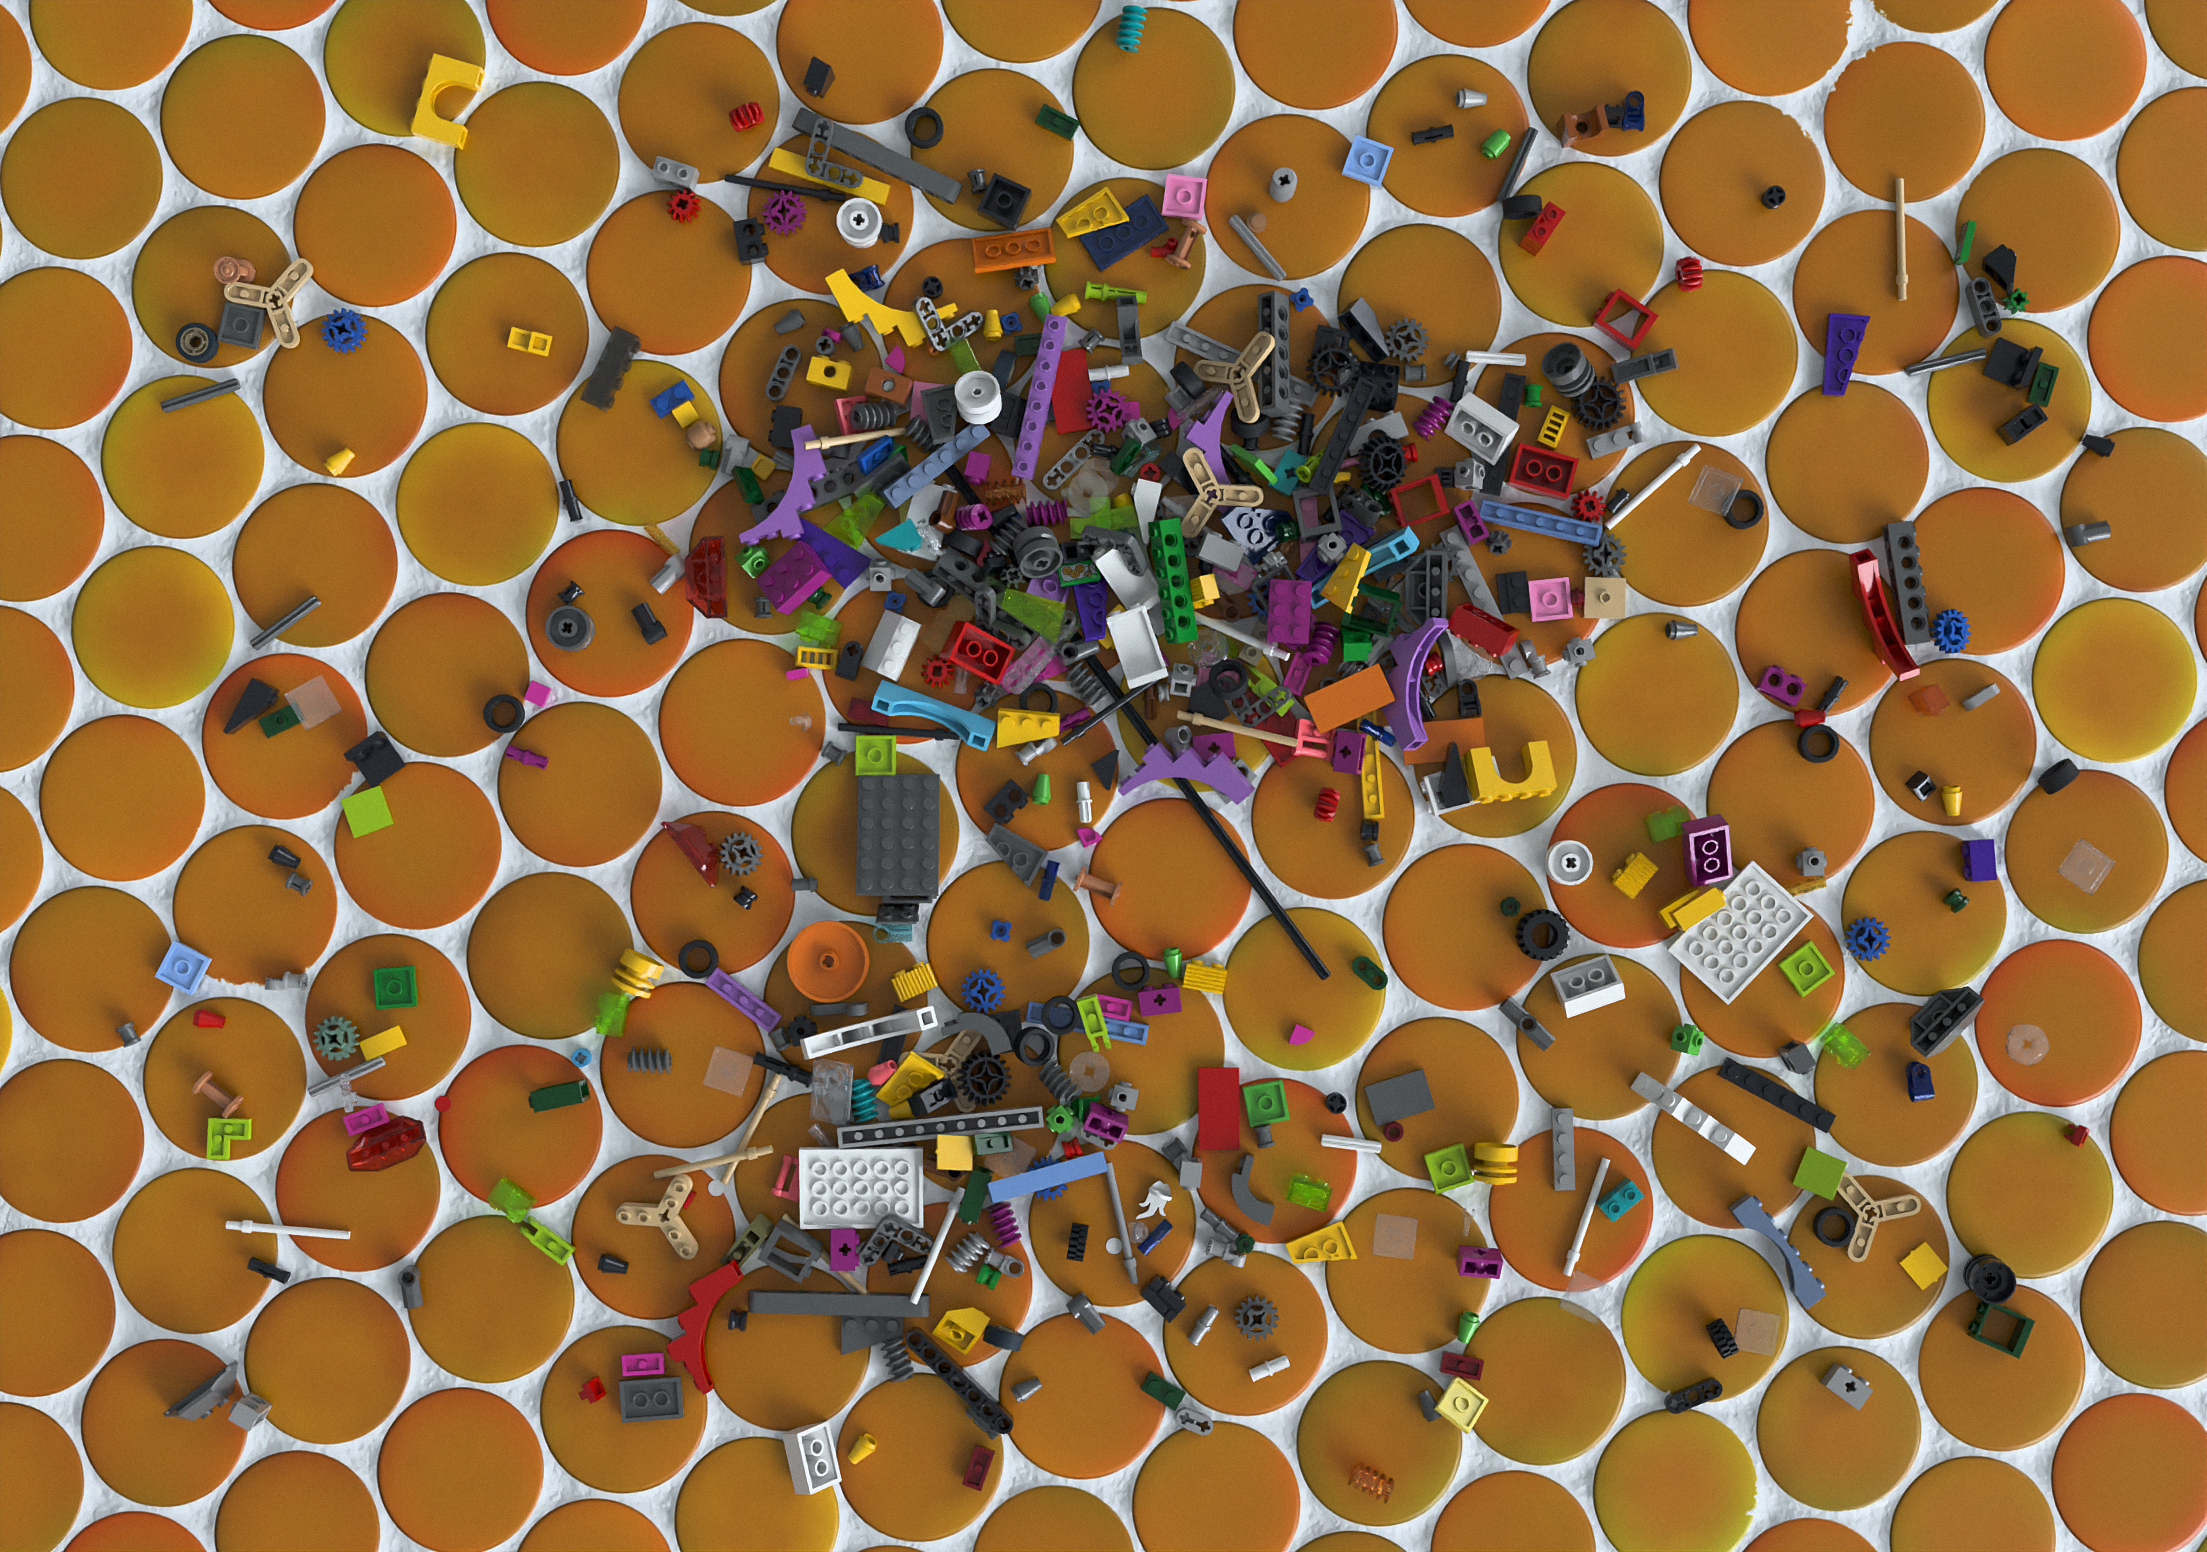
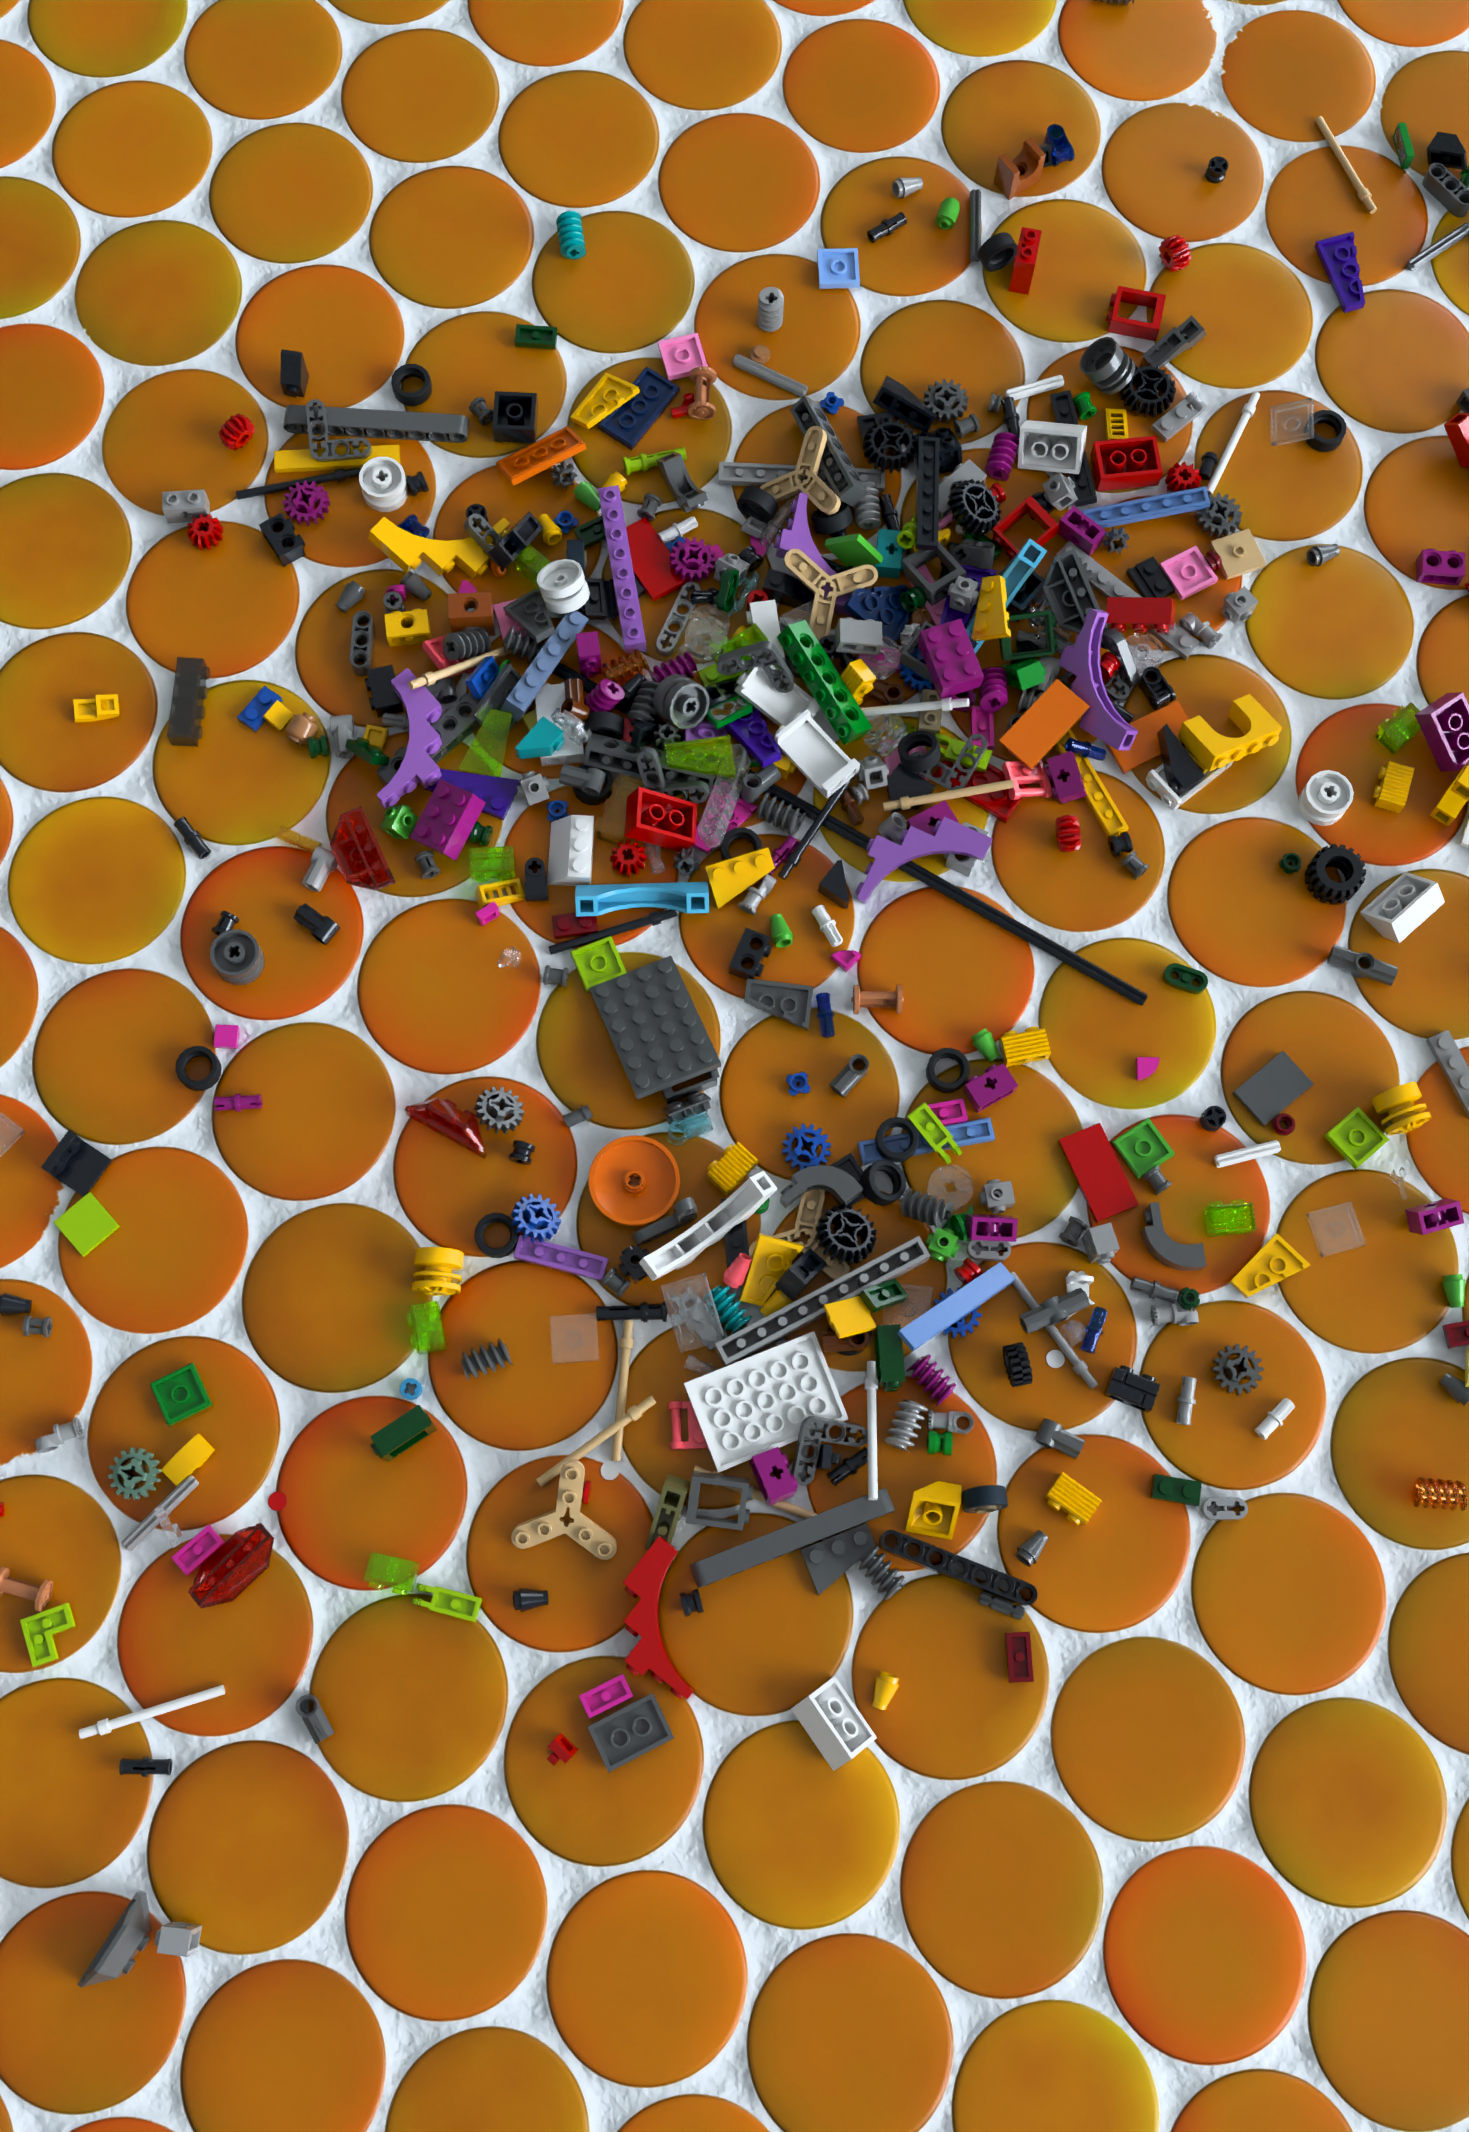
camera: 30 degrees left, 15 degrees down
none -> black slope [488,511,543,569]
none -> blue gear [511,1194,562,1243]
none -> dark grey piece [1018,1288,1090,1335]
none -> yellow brick [1044,1472,1102,1526]

